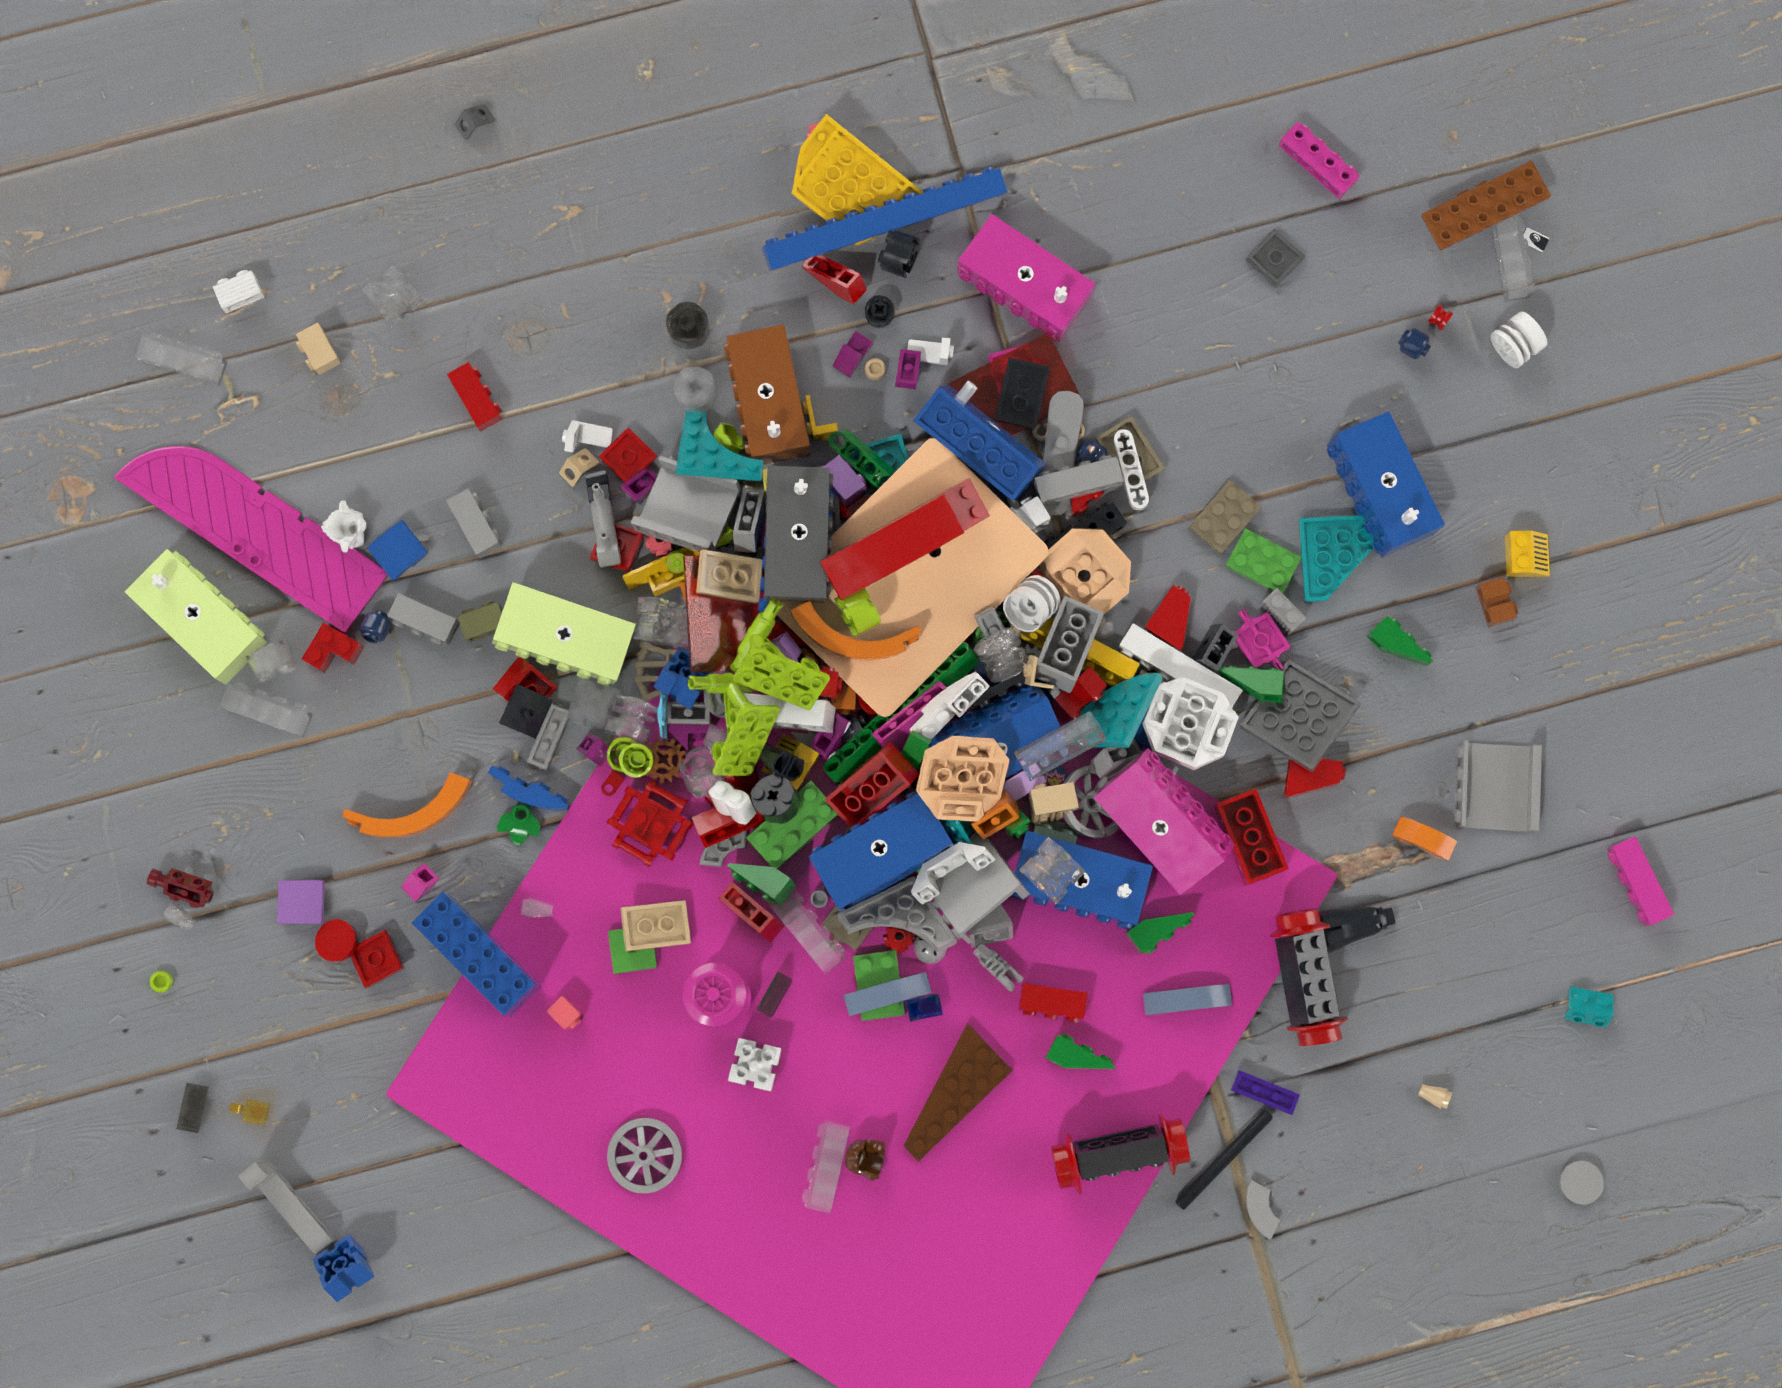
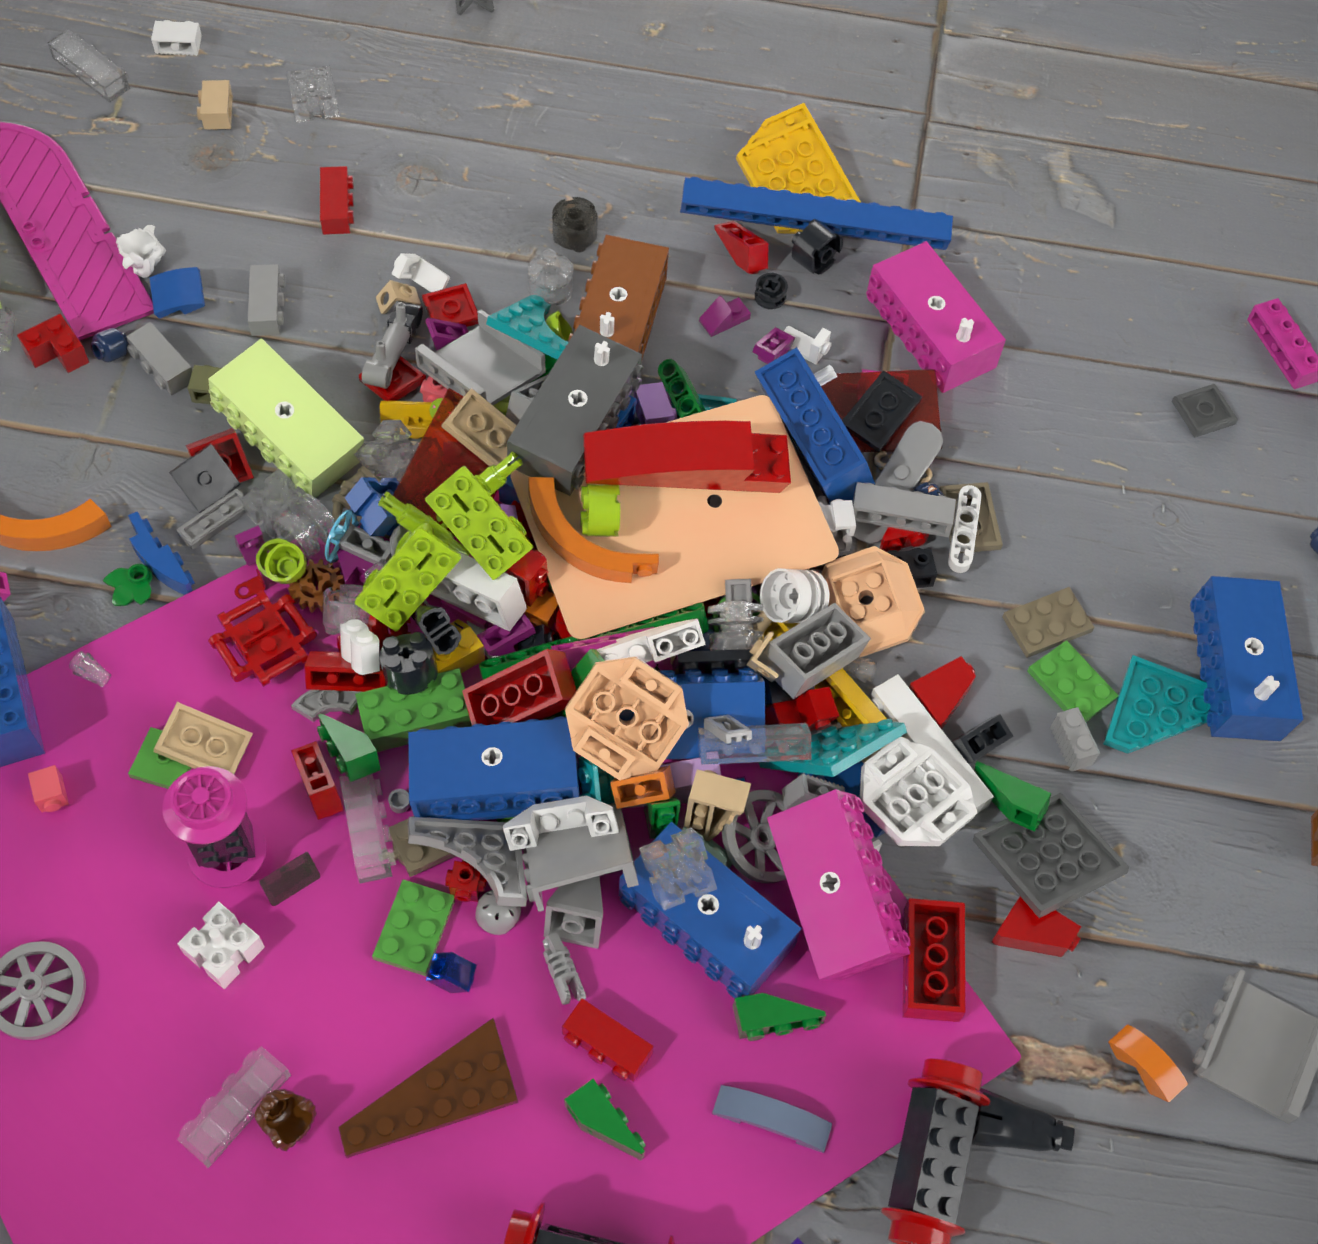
camera: 20 degrees right, 20 degrees down
yellow bracket [802,395,838,441] -> none
sand blue slope [843,972,932,1016] -> none
tan tile [865,358,886,380] -> none
dark pink plate [1235,609,1291,671] -> none
green slope [1366,616,1433,666] -> none
none -> light grey tile [704,715,752,744]

